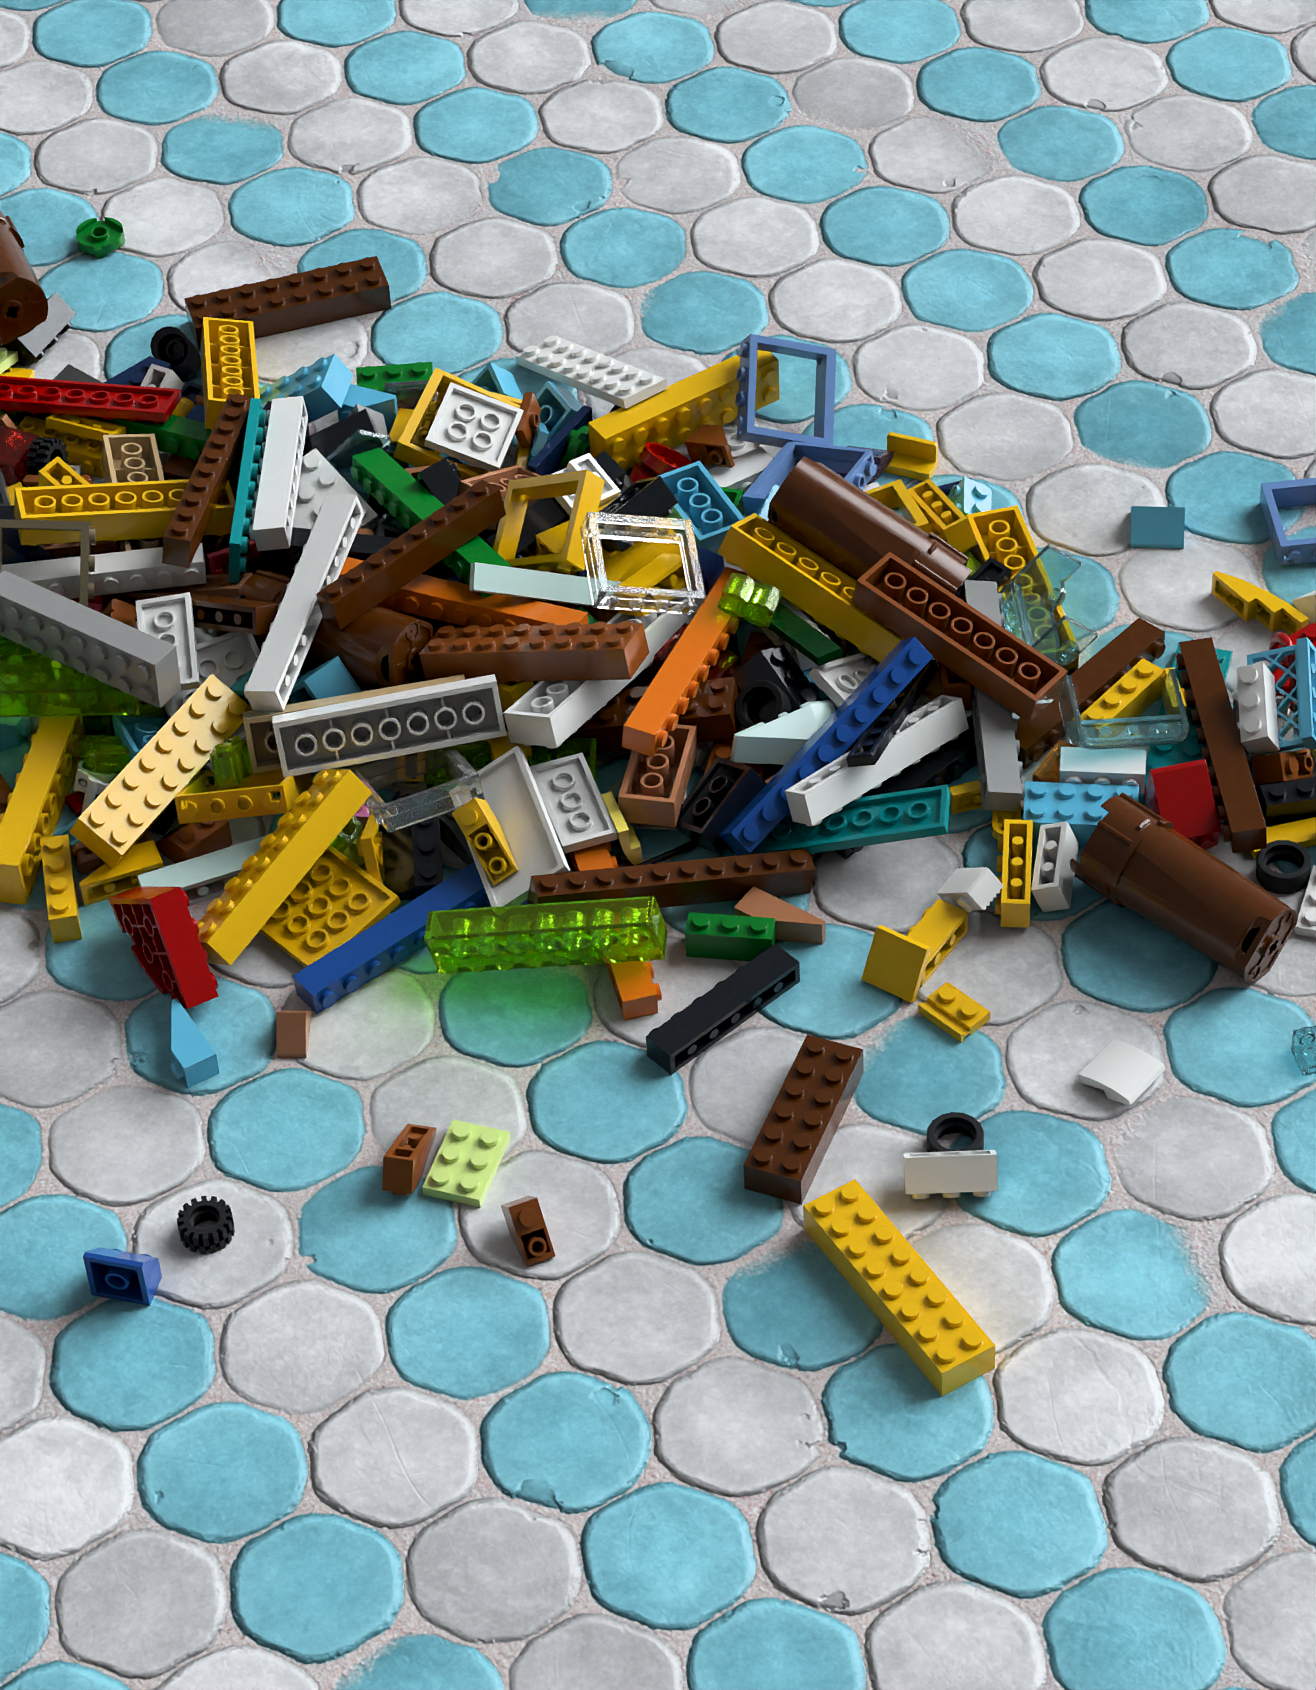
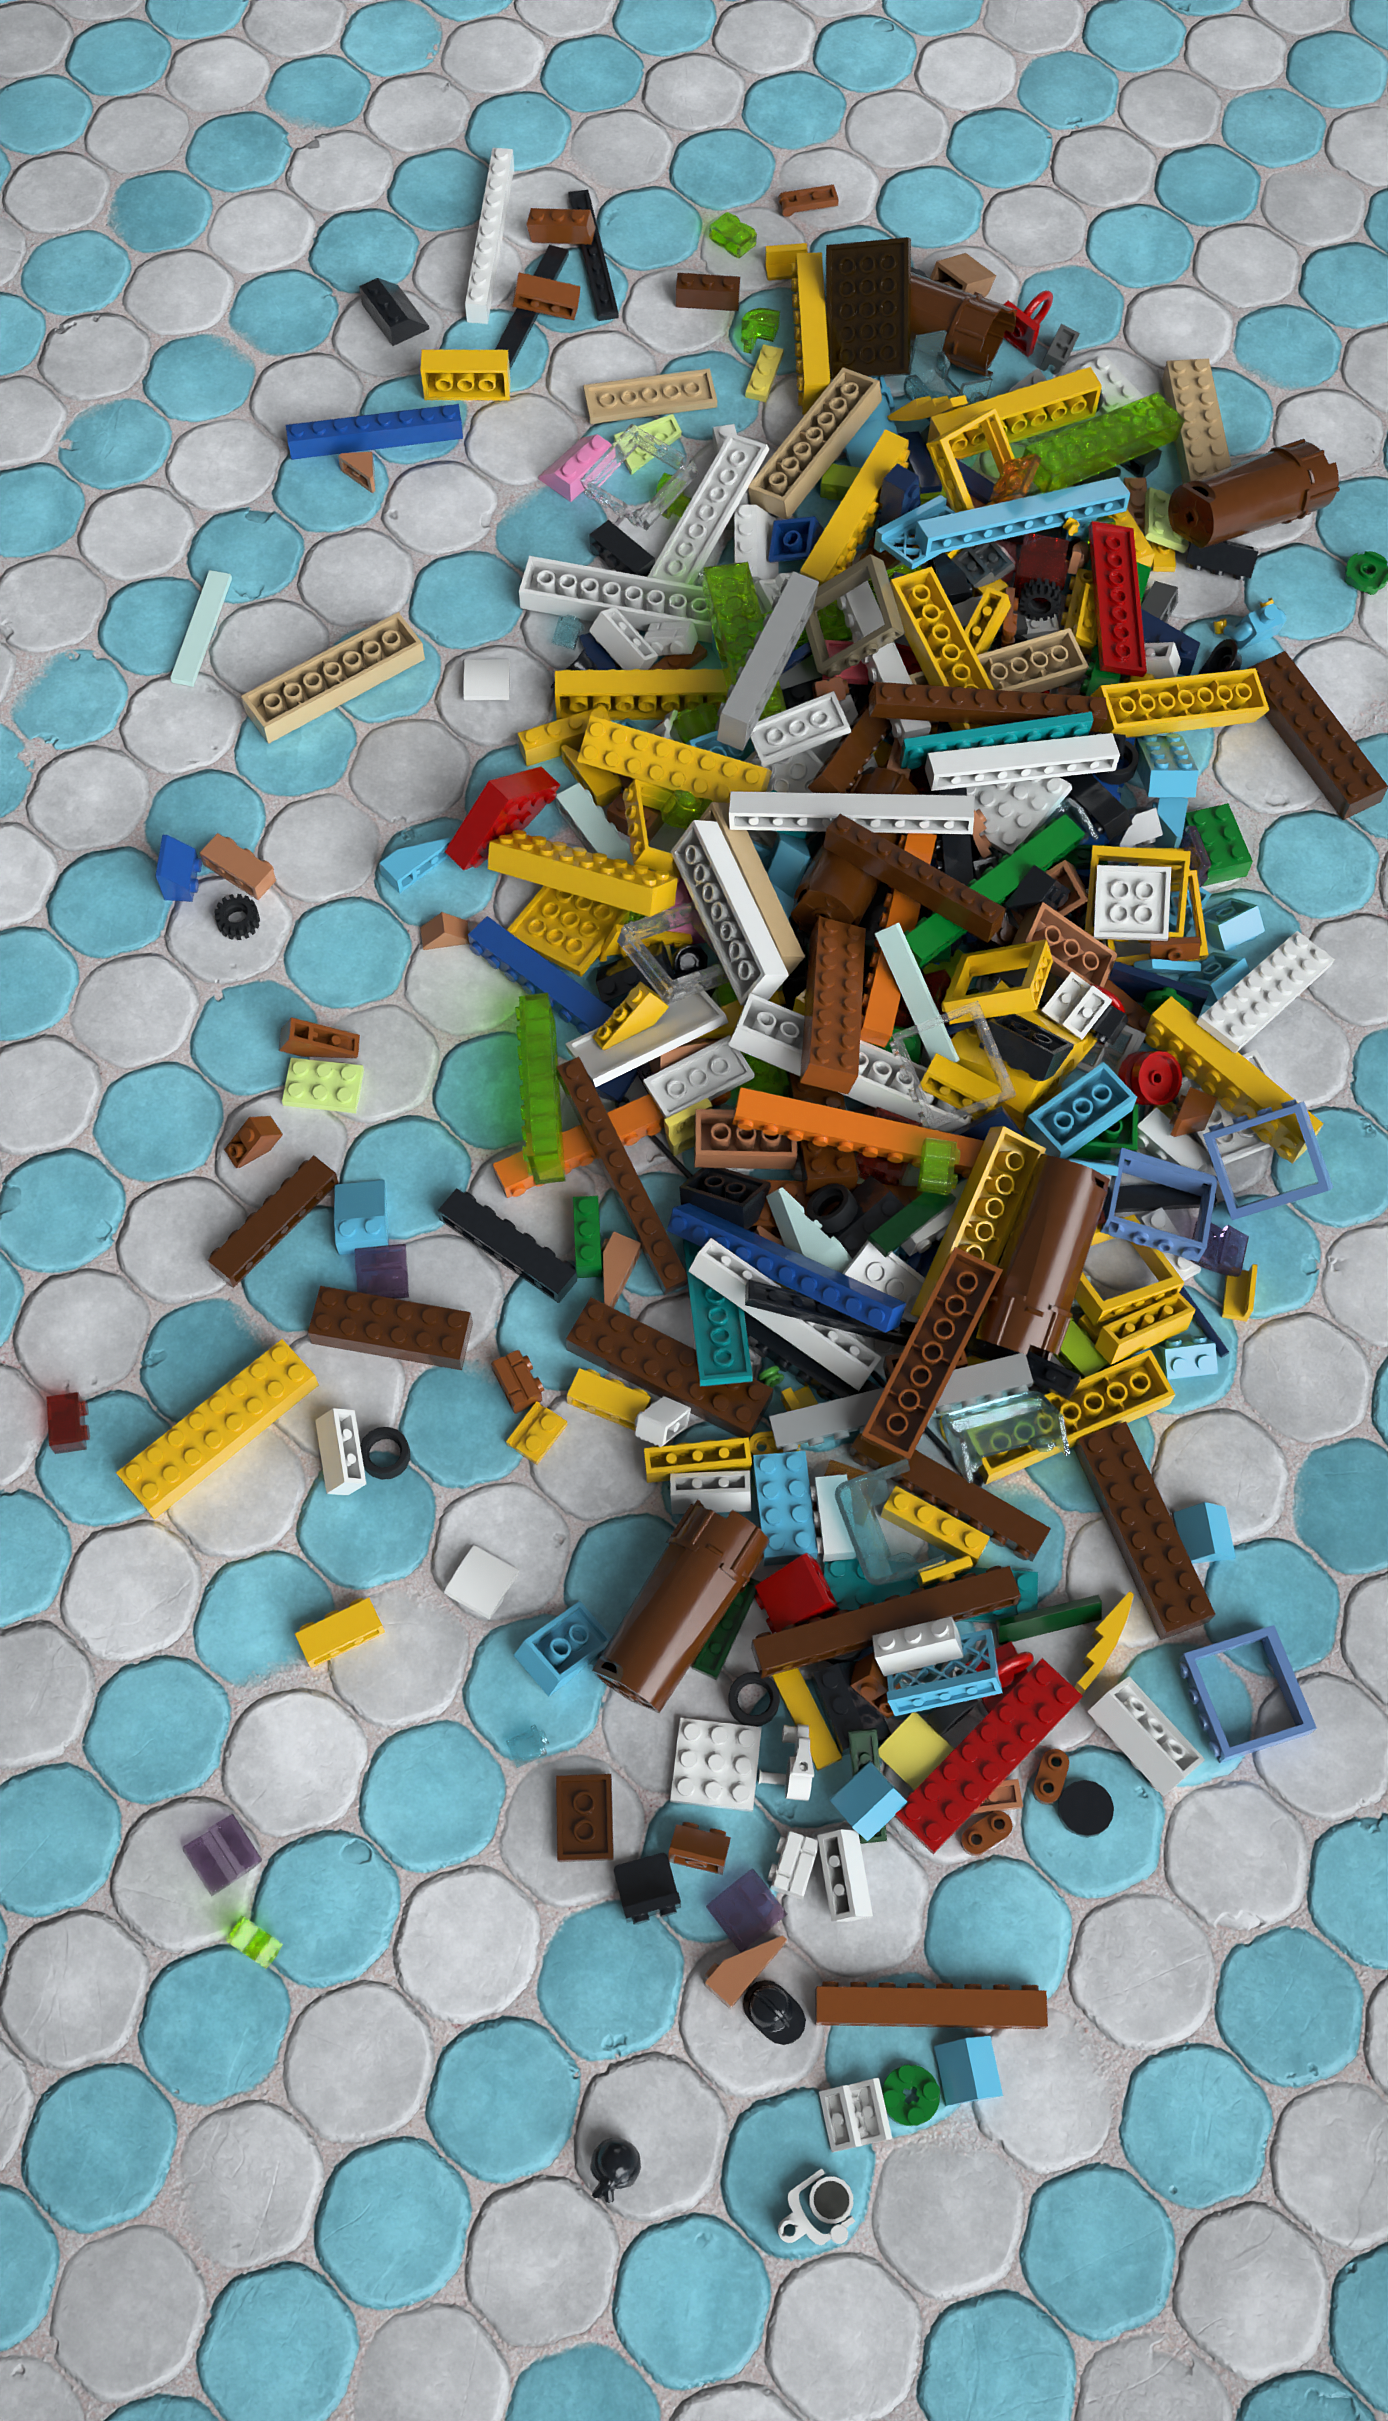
camera: 75 degrees right, 20 degrees up
yellow tile [861,925,931,1003] -> none
none -> clear red brick [46,1392,90,1454]
none -> nougat brick [200,833,276,900]
none -> reddish brown brick [207,1155,339,1288]
none -> yellow brick [294,1598,385,1668]
none -> medium azure slope [334,1180,390,1255]
none -> clear purple slope [355,1244,409,1299]
none -> dark orange brick [491,1350,544,1414]
none -> medium azure slope [514,1601,612,1697]
none -> reddish brown brick [566,1297,773,1440]
none -> dark green tile [996,1595,1102,1645]
none -> reddish brown brick [1073,1421,1216,1640]
none -> medium azure torso [1213,598,1287,650]

